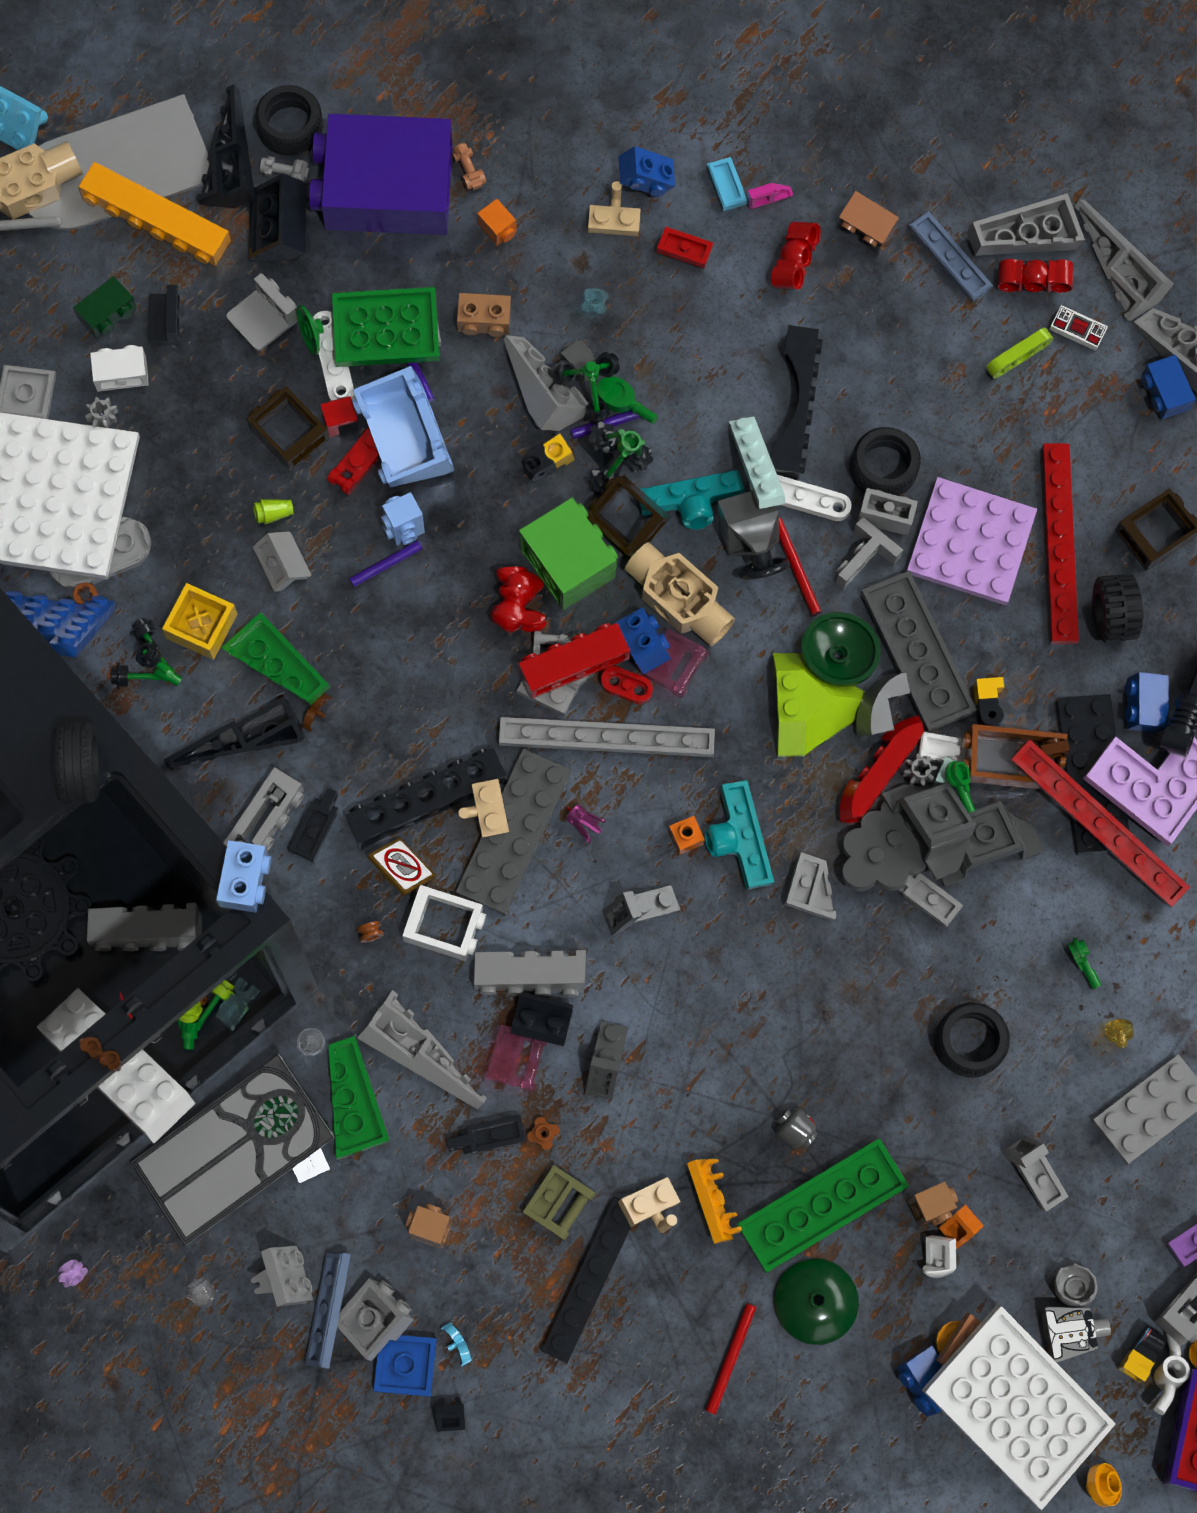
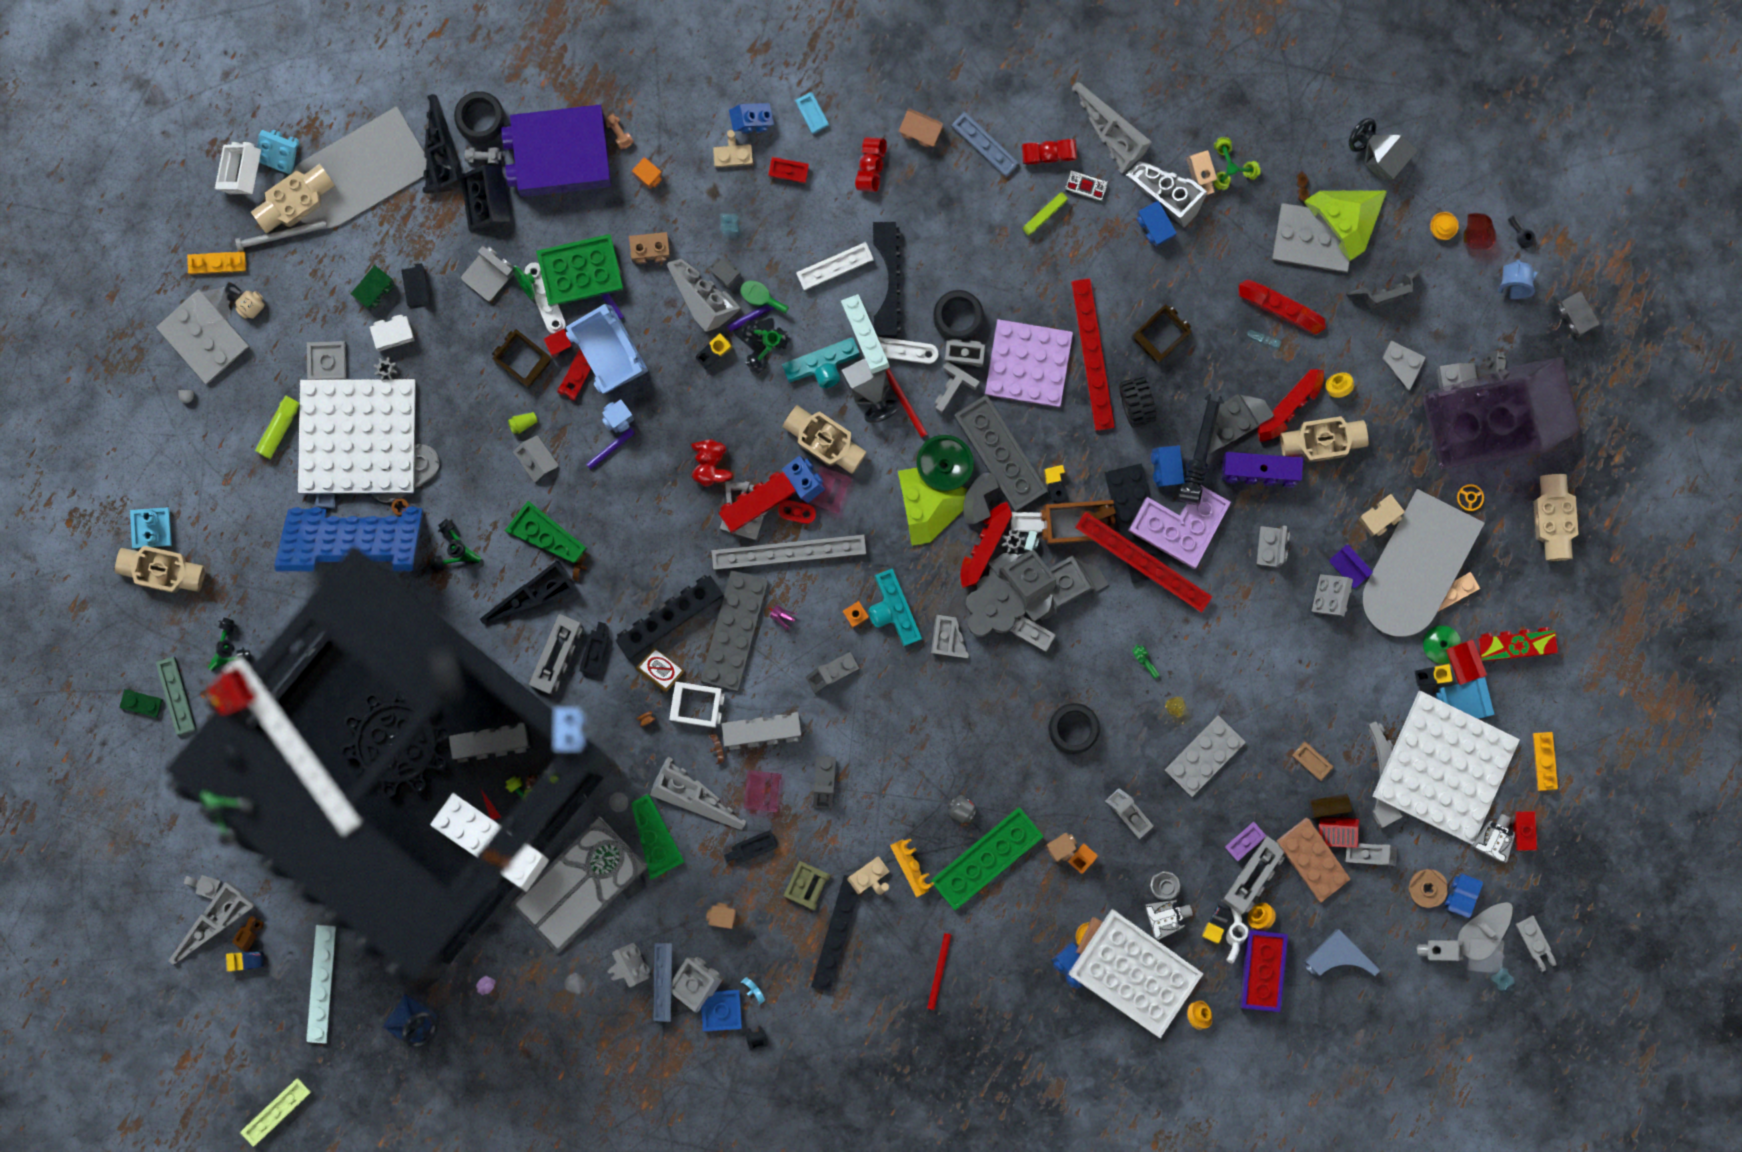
camera: 10 degrees left, 10 degrees up
light orange brick [79,162,231,266] -> none
yellow brick [162,583,238,660] -> none
tan plate [458,779,509,838] -> none
black bracket [510,992,574,1046] -> none
bright green container [519,497,618,610] -> none
dark orange plate [527,1117,560,1150] -> none
black plant [552,352,620,424] -> none
dark brown window [587,476,671,558] -> none
dark pink tile [747,183,793,209] -> none
dark green dish [774,1259,859,1345] -> none
white plate [922,1235,956,1278] -> none
green plate [945,761,976,813] -> none
light grey wedge [967,193,1085,256] -> none
none -> reddish brown piece [708,734,724,765]
none -> white plate [796,242,874,291]

